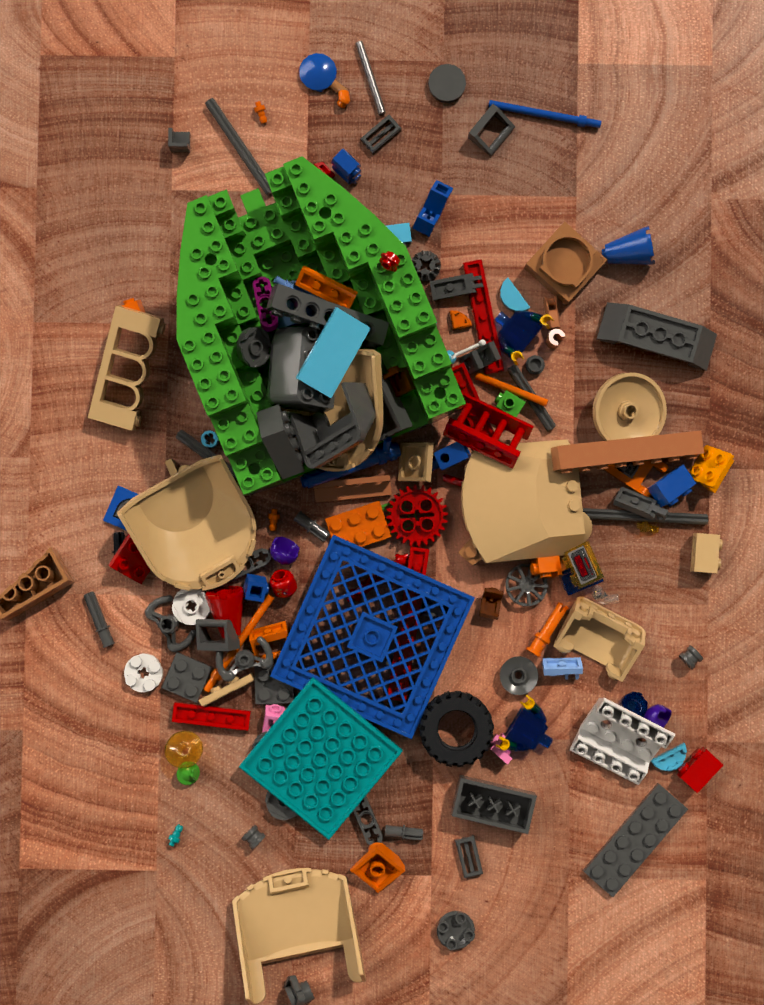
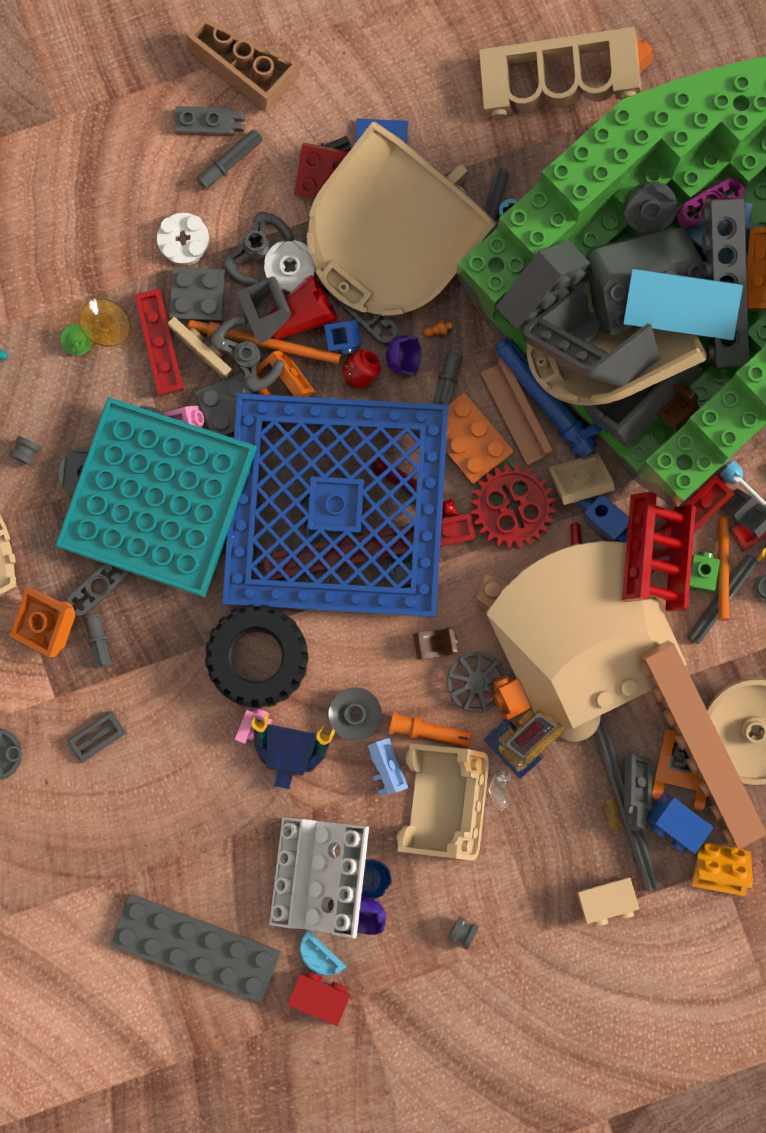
camera: 70 degrees right, 5 degrees down
dark grey brick [451,775,537,834] -> none
none -> dark grey hinge [174,106,245,136]

